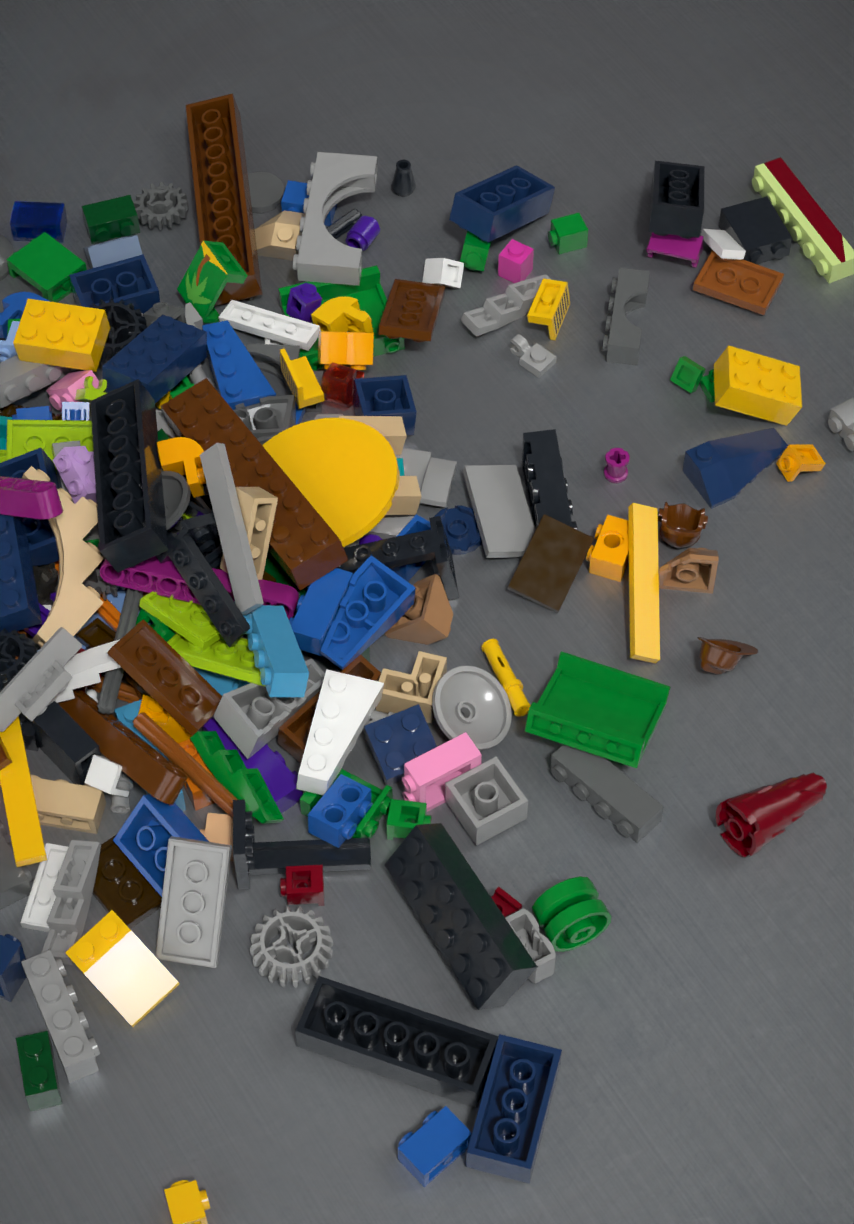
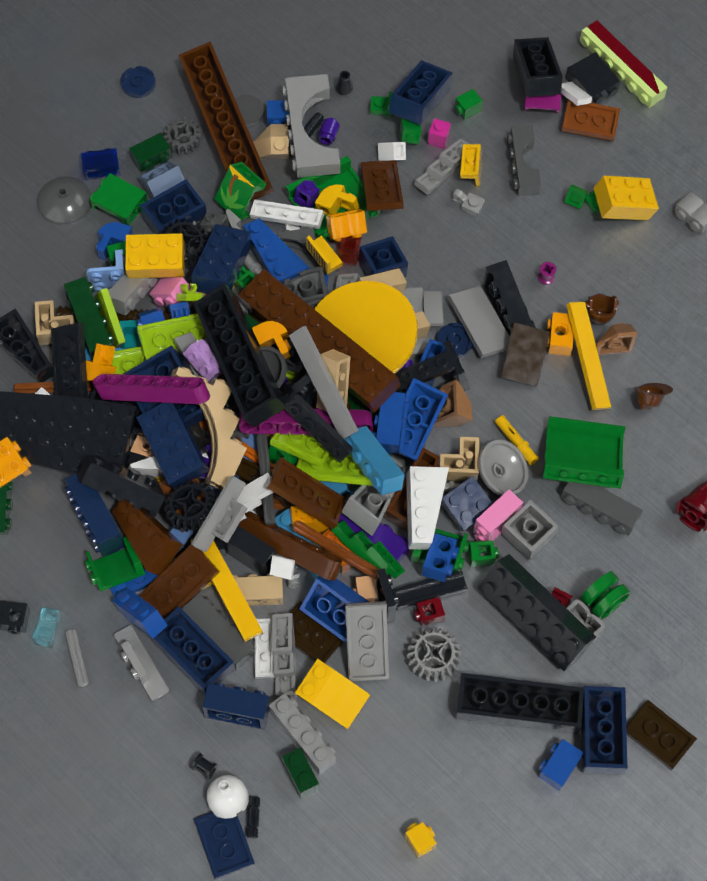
camera: 15 degrees left, 10 degrees up
dark blue wedge [683,428,788,509] -> none
light orange bracket [776,444,826,482] -> none
none -> dark blue tile [121,66,156,98]
none -> green bracket [370,92,393,116]
none -> dark brown tile [626,700,697,771]

